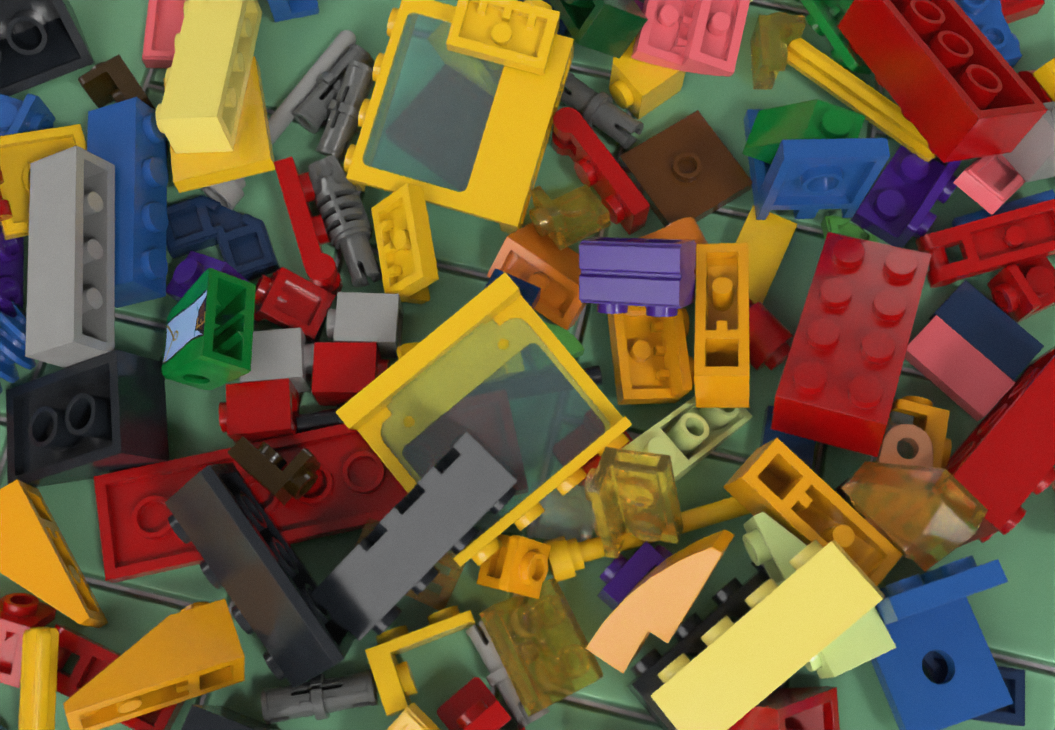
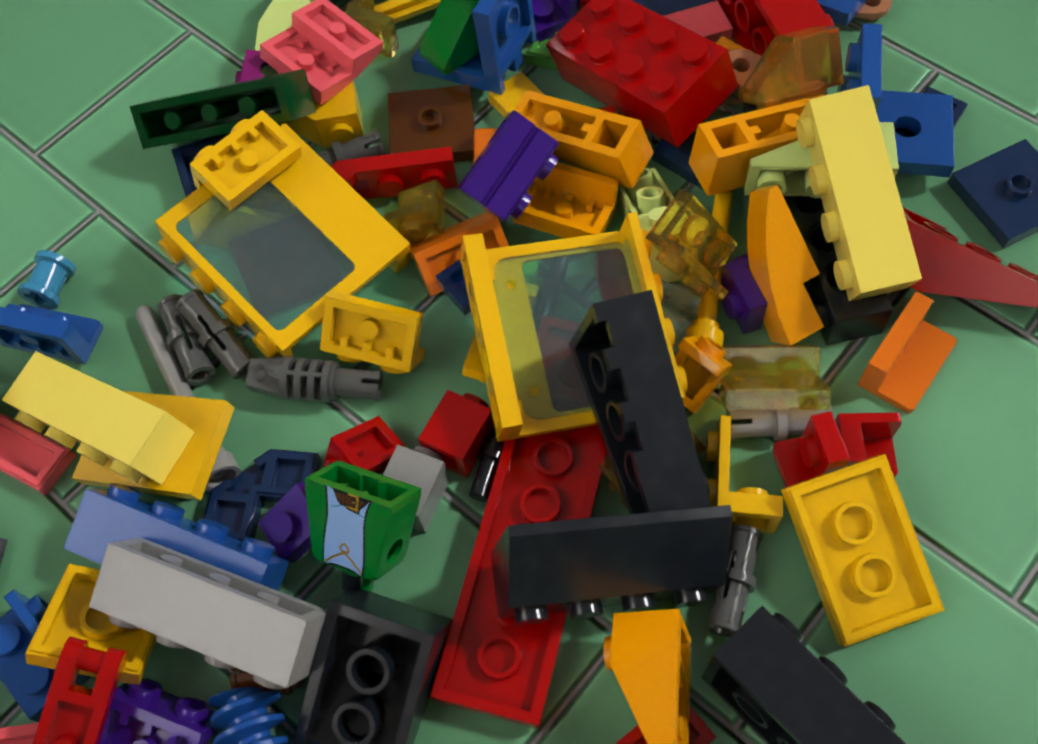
camera: 55 degrees left, 10 degrees down
dark brown bracket [78,54,156,110] -> none
red brick [218,378,299,443] -> none
dark brown bracket [227,437,321,506] -> none
red plate [273,156,343,296] -> none
light grey brick [326,292,404,358] -> none

